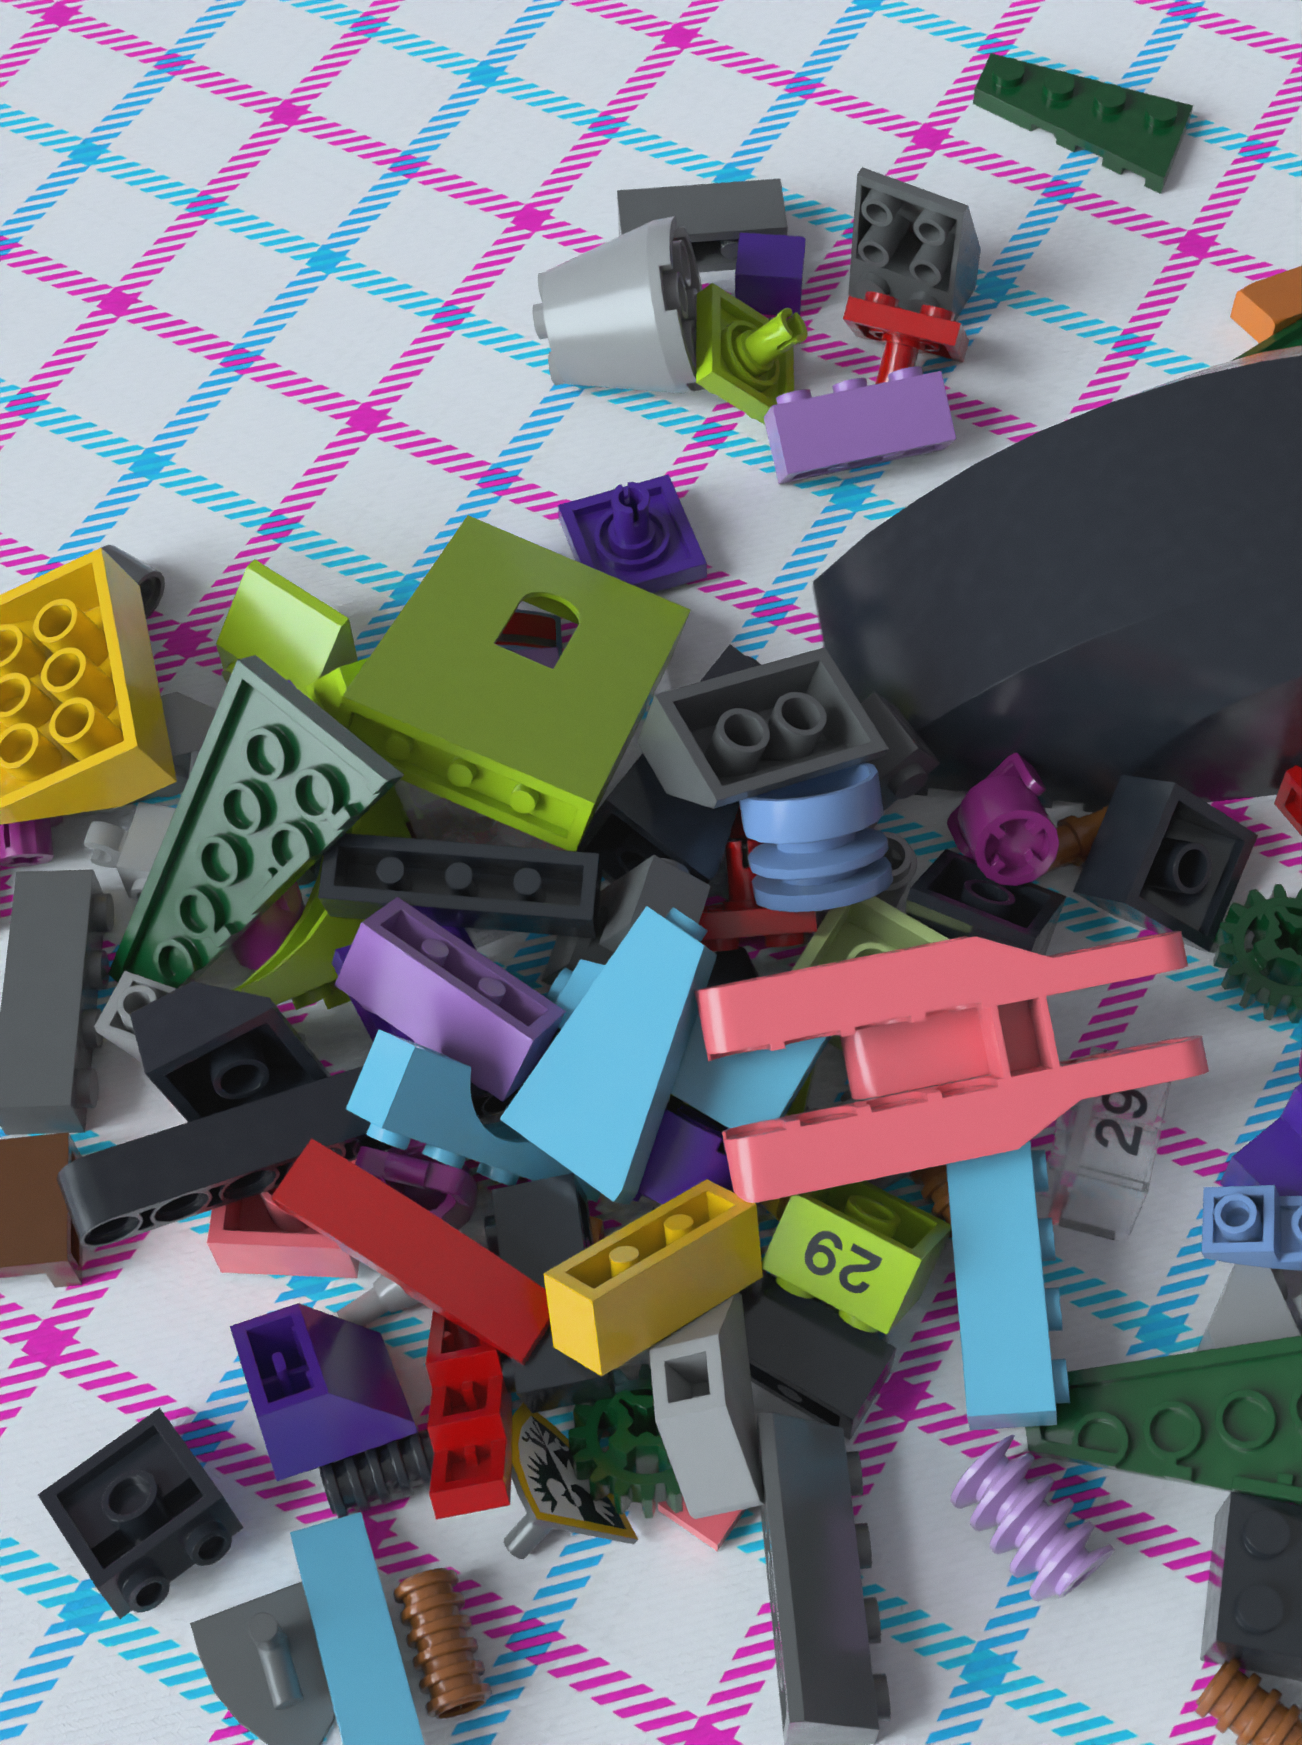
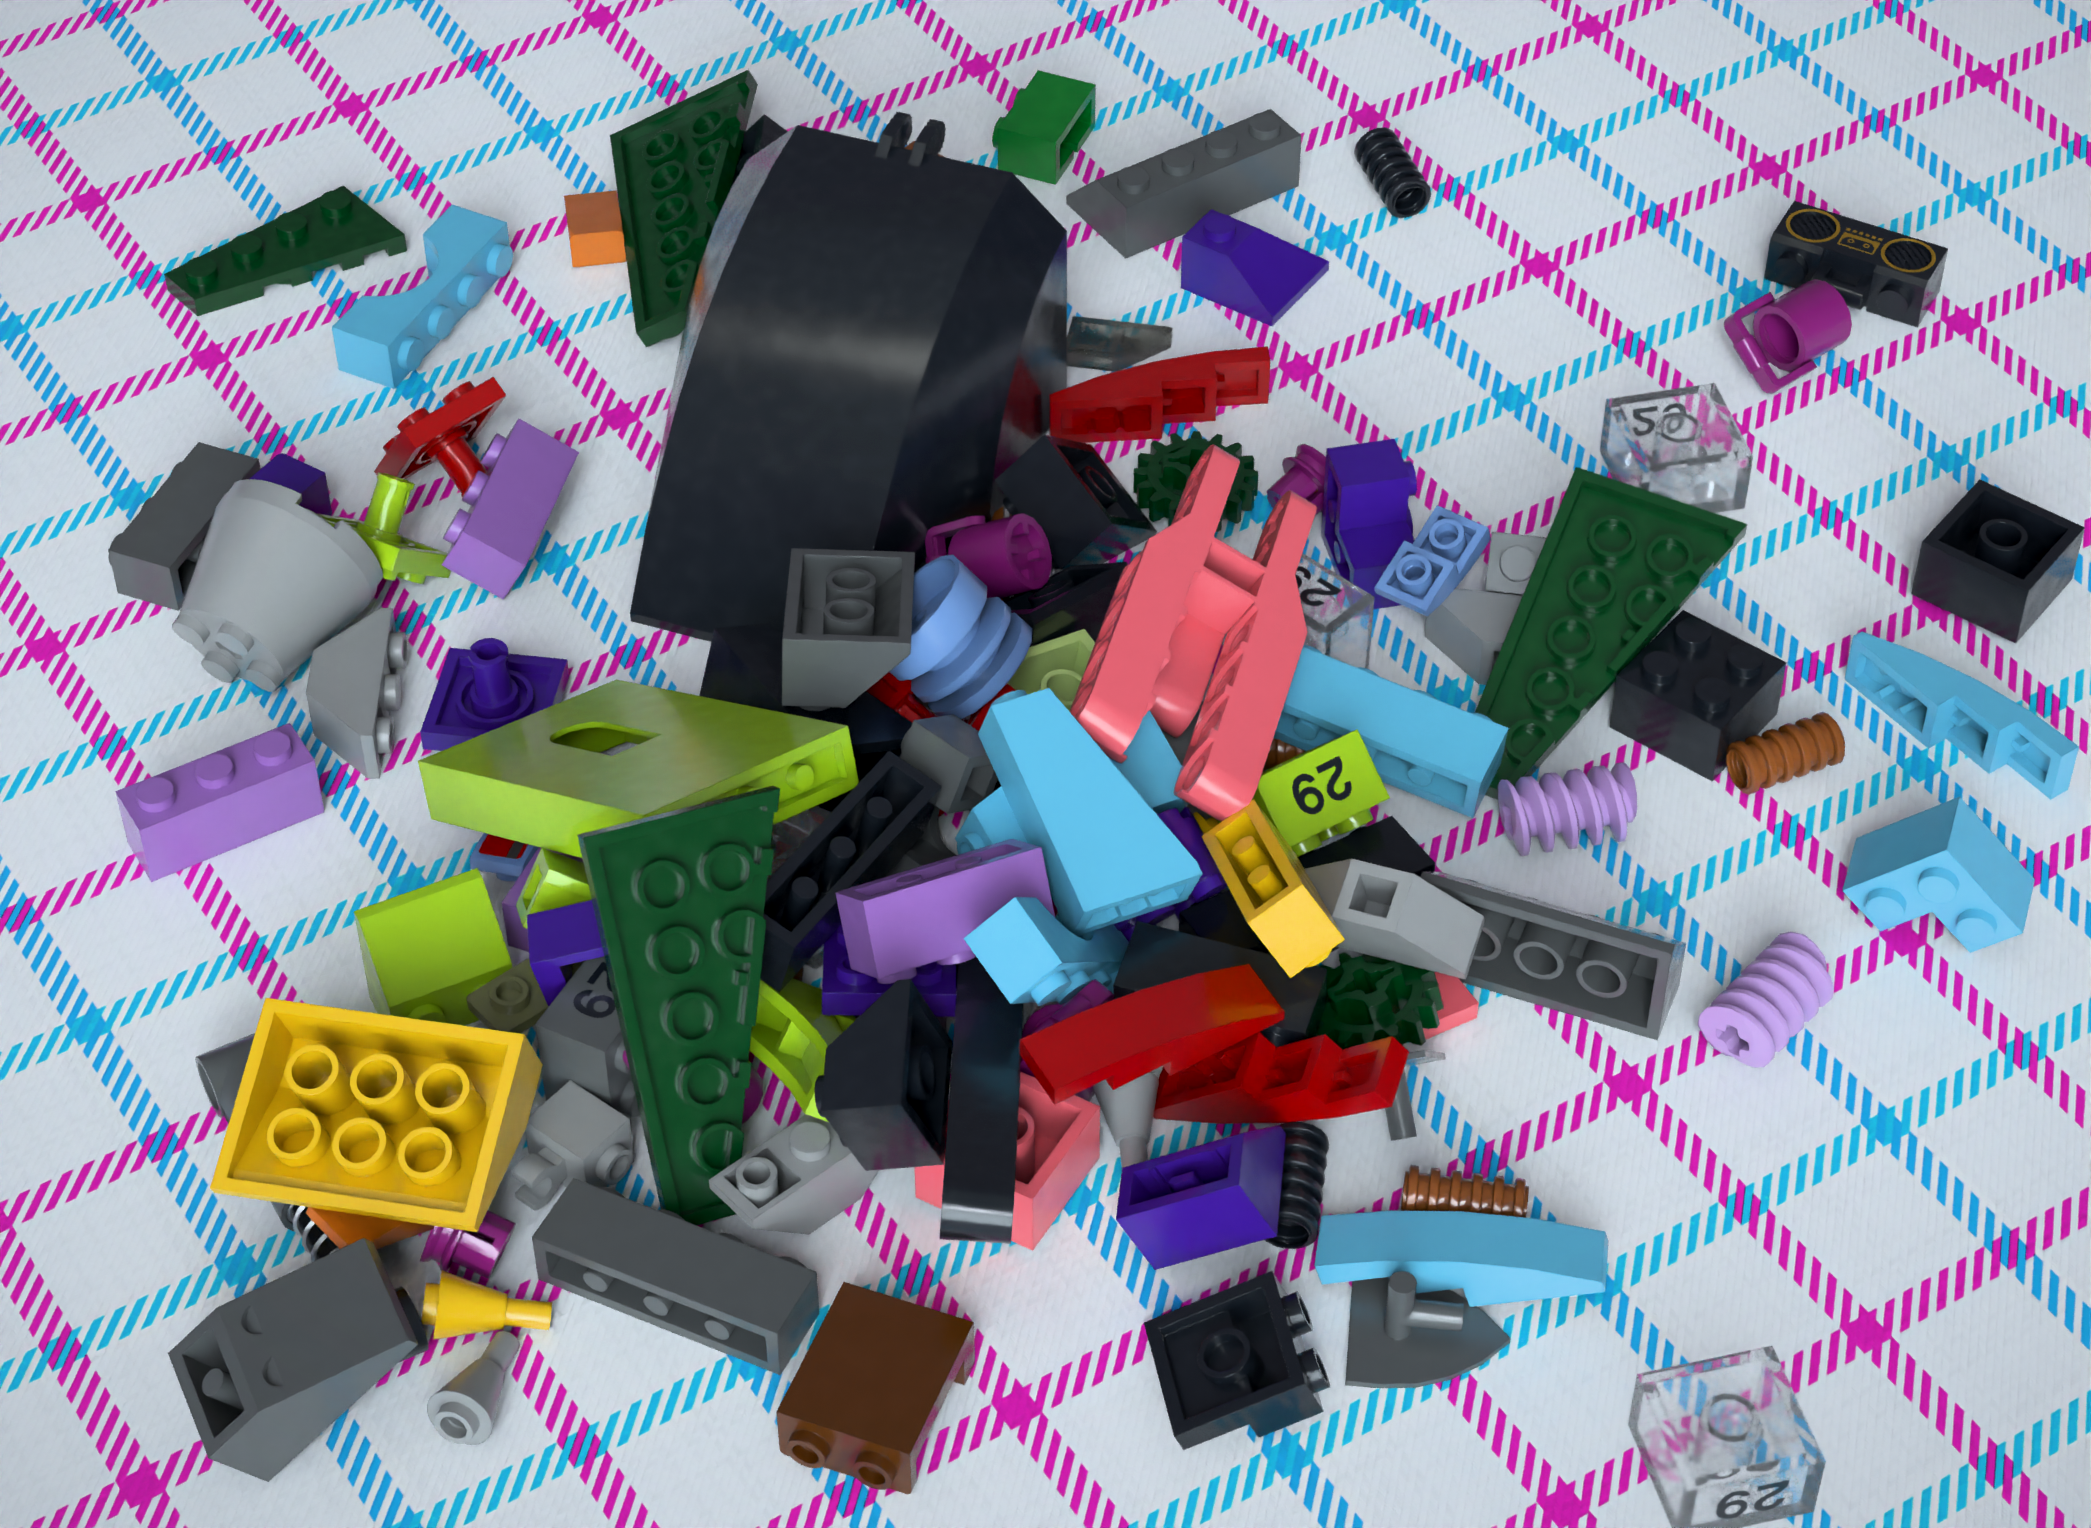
camera: 65 degrees left, 15 degrees down
dark grey slope [848,167,981,320] -> none
none -> medium lavender brick [115,723,325,882]
none -> light grey slope [306,608,408,779]
none -> medium azure arch [332,205,513,389]

